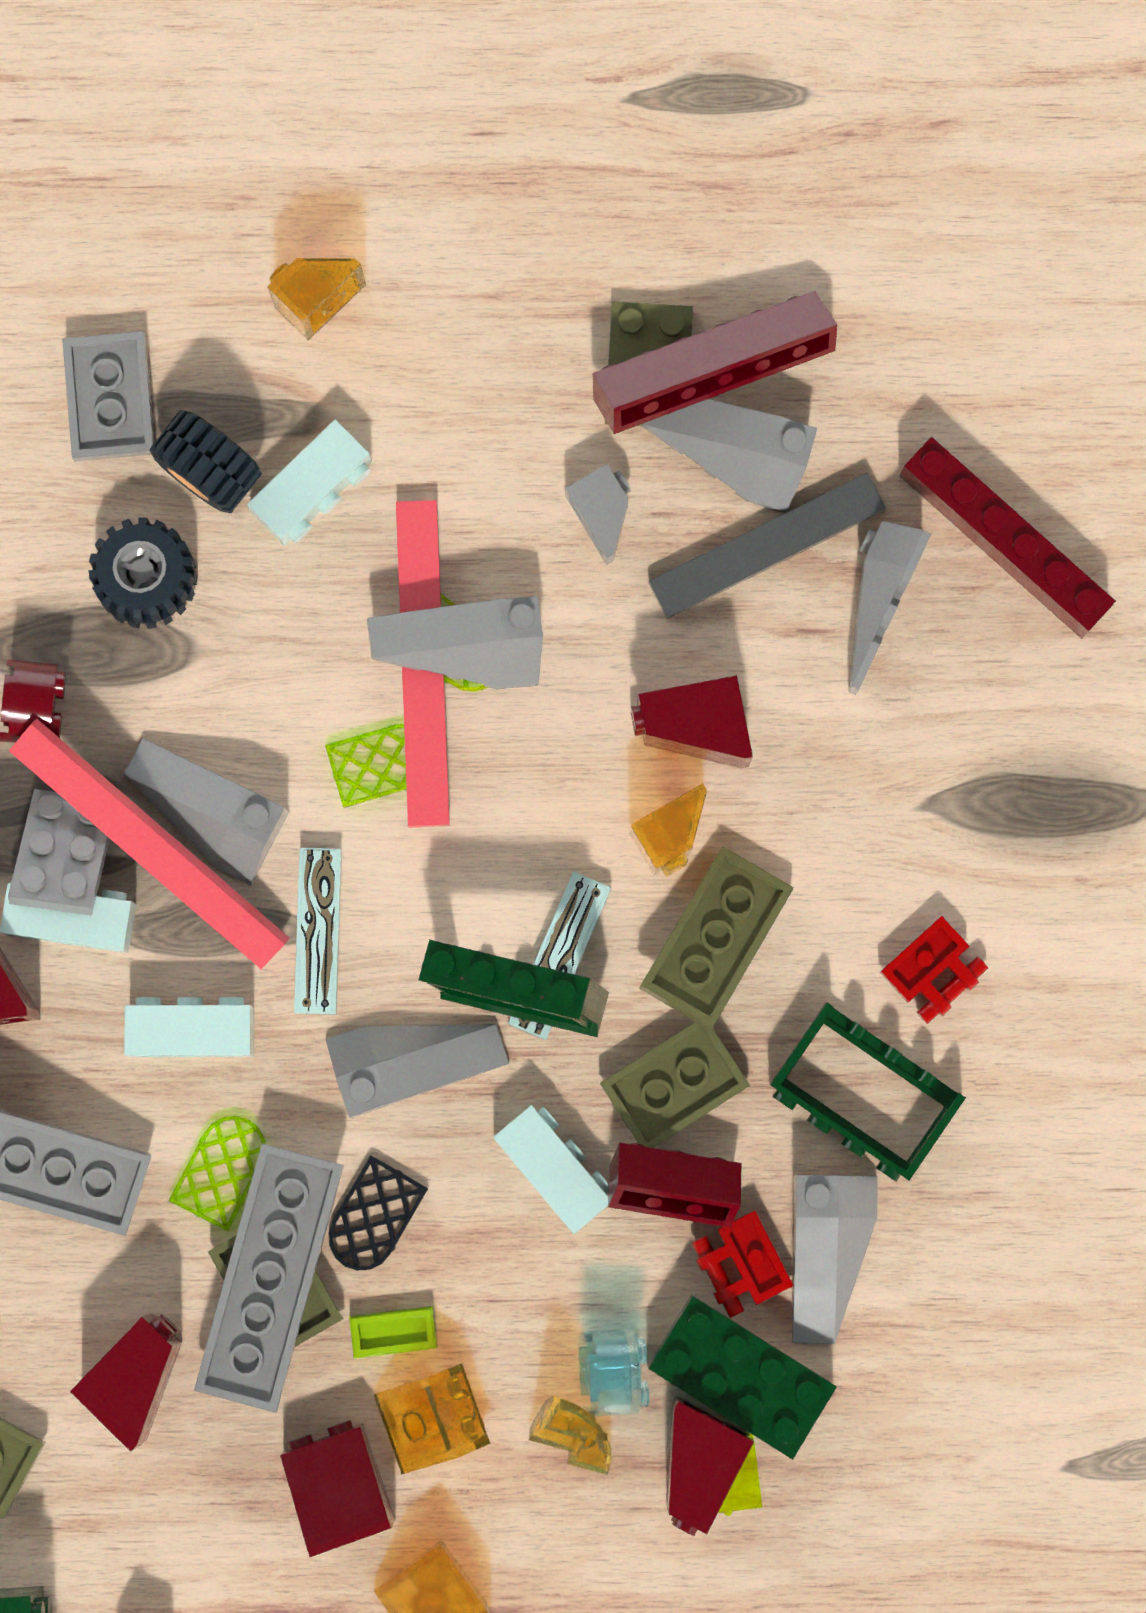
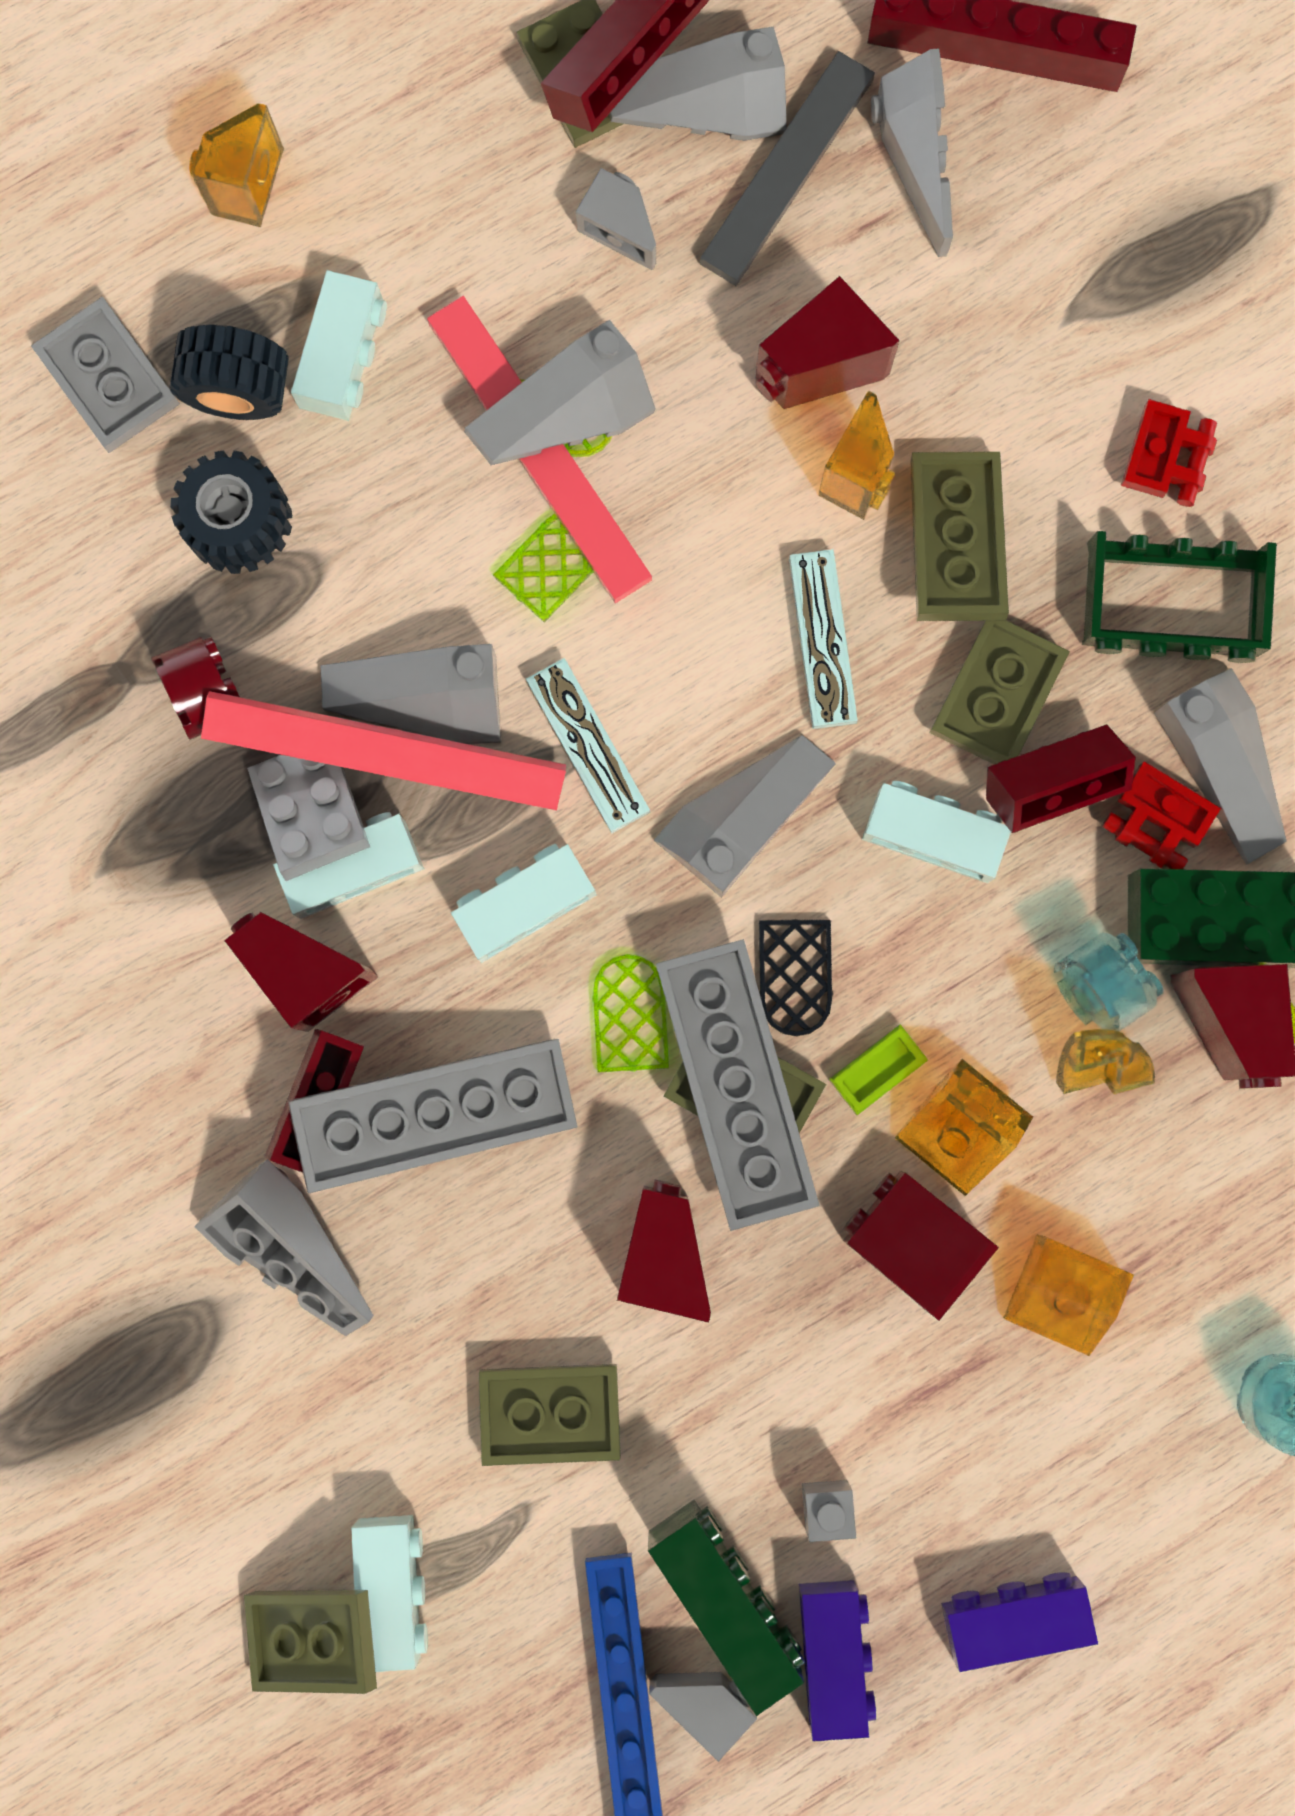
camera: 25 degrees left, 0 degrees up
dark green window [418,939,609,1037] -> none

